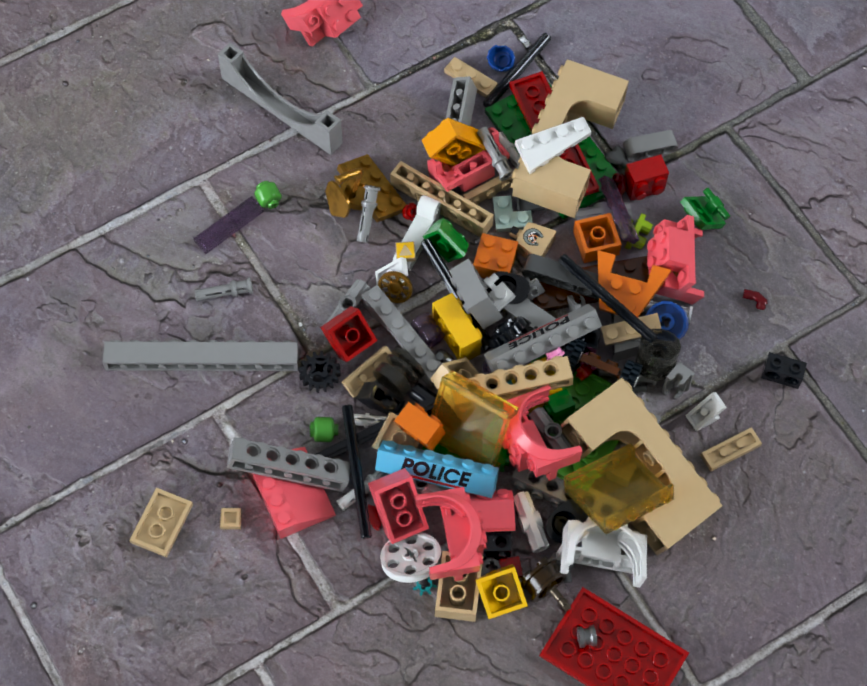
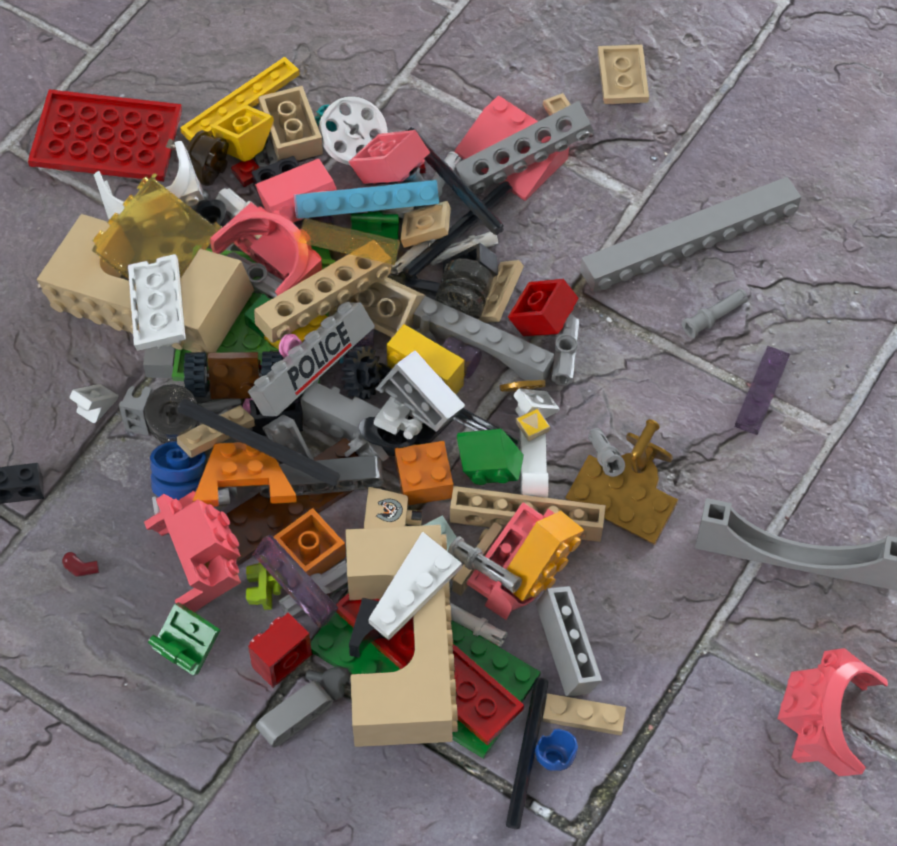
camera: 155 degrees right, 5 degrees down
bright green head [254,181,282,209] -> none
black gear [299,351,341,393] -> none
bright green head [310,417,338,442] -> none
orange brick [394,402,446,451] -> none
red plate [402,203,417,221] -> none
coral piece [415,487,487,581] -> none
flat silver wheel [577,625,597,648] -> none
dark red arm [611,173,627,201] -> none
tan plate [700,427,762,472] -> none
none -> white piece [128,254,186,351]
none -> yellow plate [180,57,300,141]
none -> black arch [349,598,387,658]

